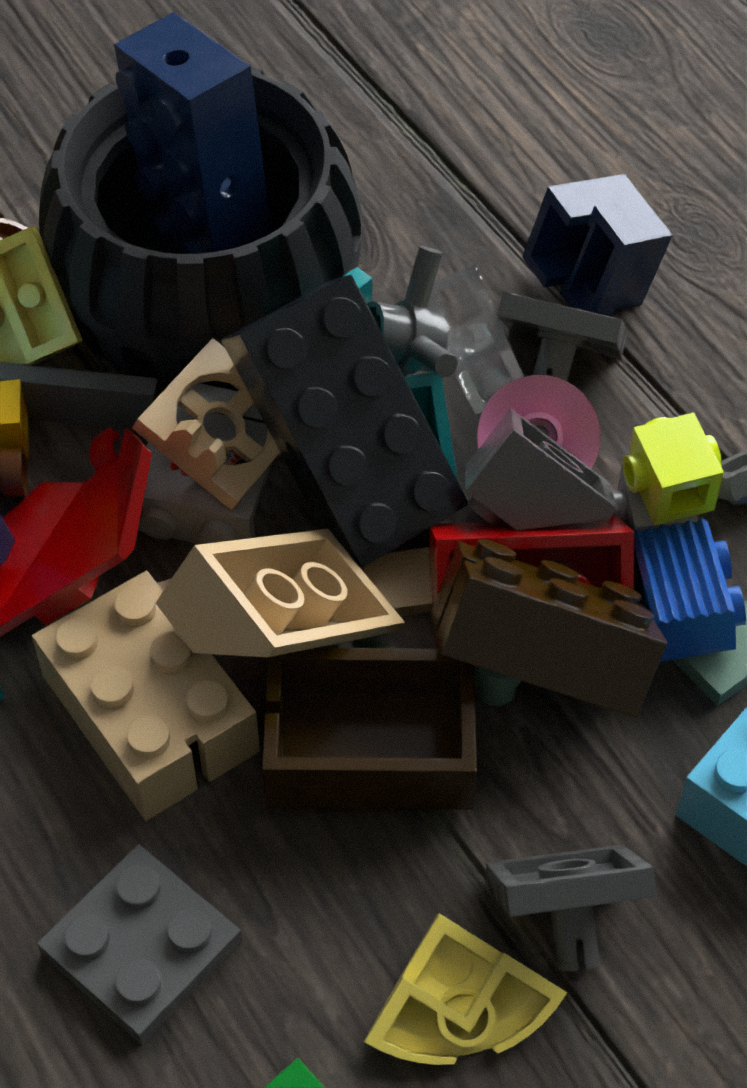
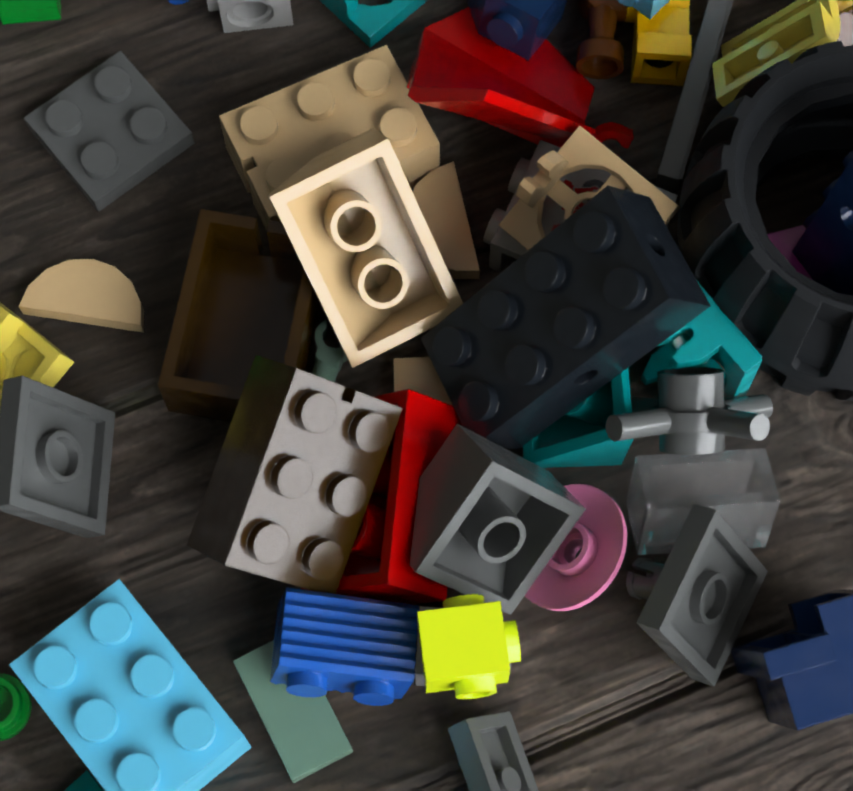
camera: 100 degrees right, 15 degrees up
none -> tan tile [19,259,144,333]

